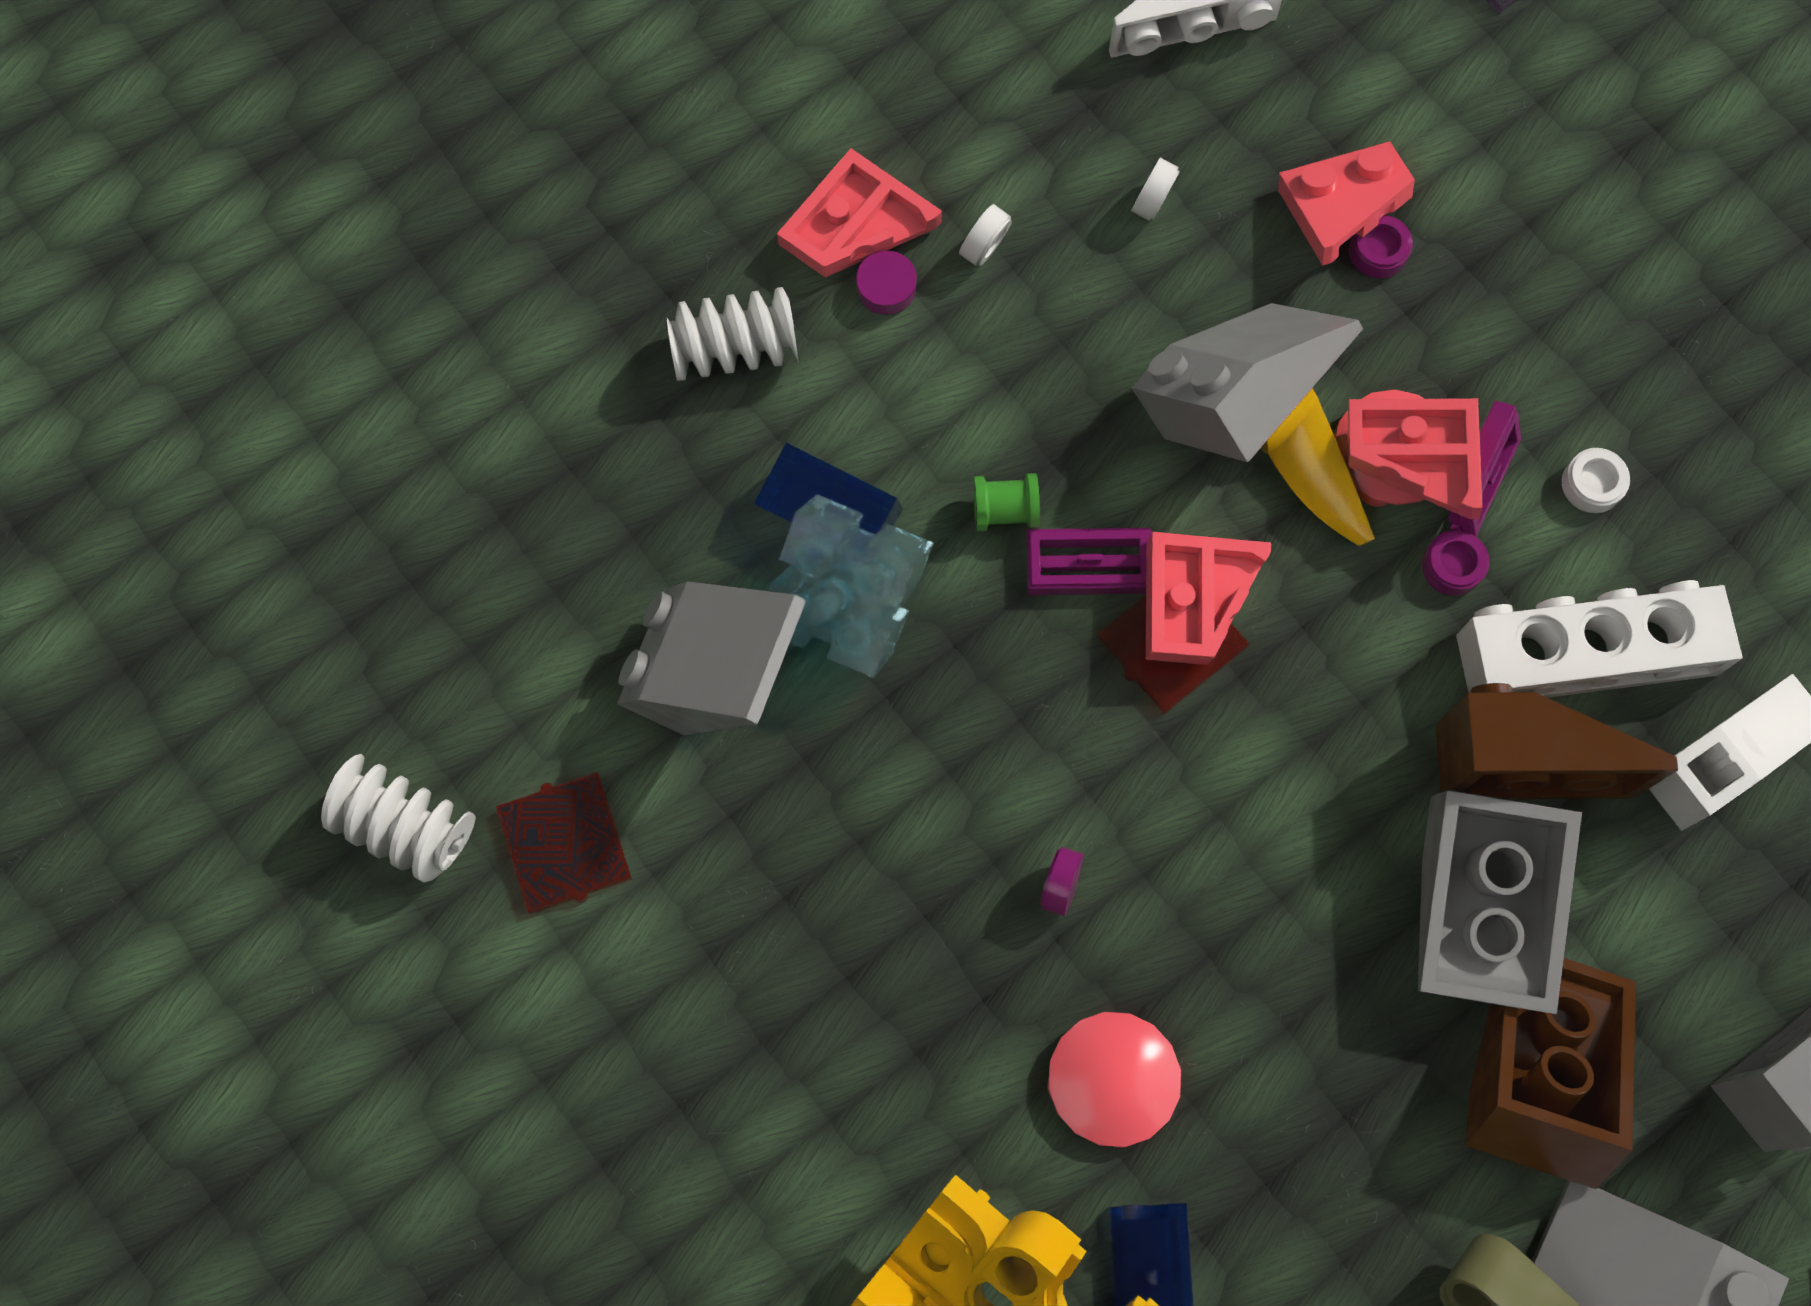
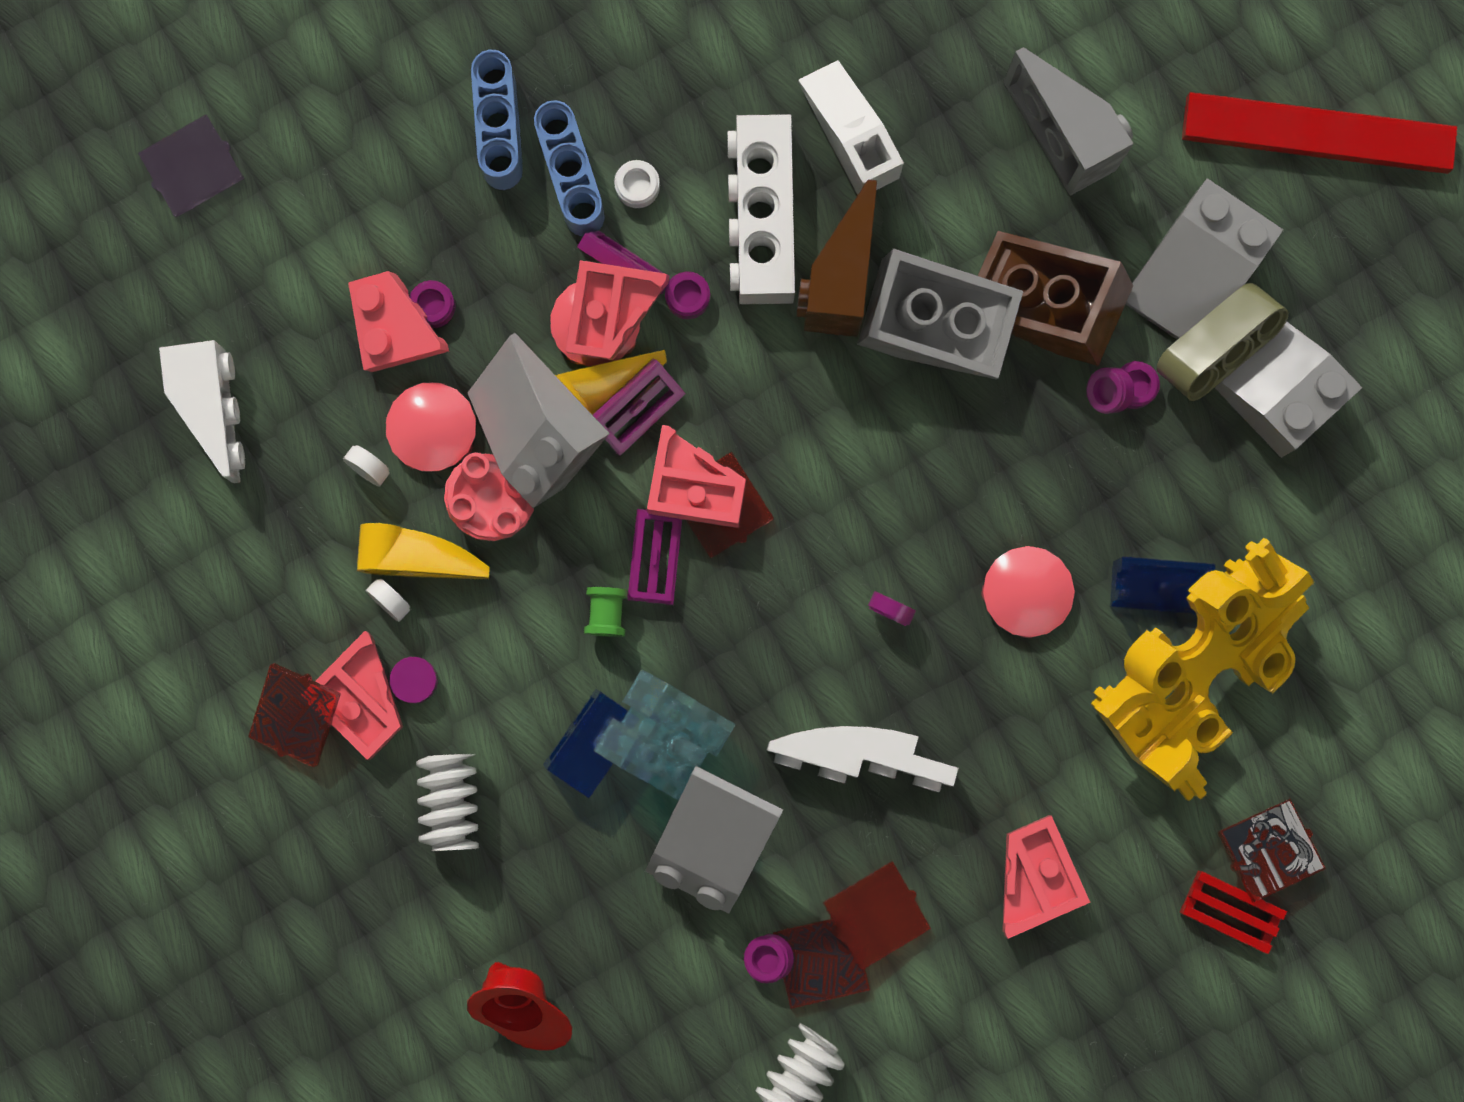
camera: 85 degrees left, 10 degrees up
none -> clear red piece [248,663,341,768]
none -> yellow piece [357,523,490,579]
none -> coral dish [386,383,476,471]
none -> coral dish [444,452,534,541]
none -> red piece [467,962,573,1051]
none -> medium blue beam [471,49,523,190]
none -> medium blue beam [534,100,605,236]
none -> magenta tile [593,358,686,456]
none -> magenta tile [744,934,794,983]
none -> white slope [767,726,959,792]
none -> clear red piece [822,861,931,970]
none -> coral wing [1003,815,1090,939]
none -> magenta tile [1086,367,1134,414]
none -> magenta tile [1121,361,1160,409]

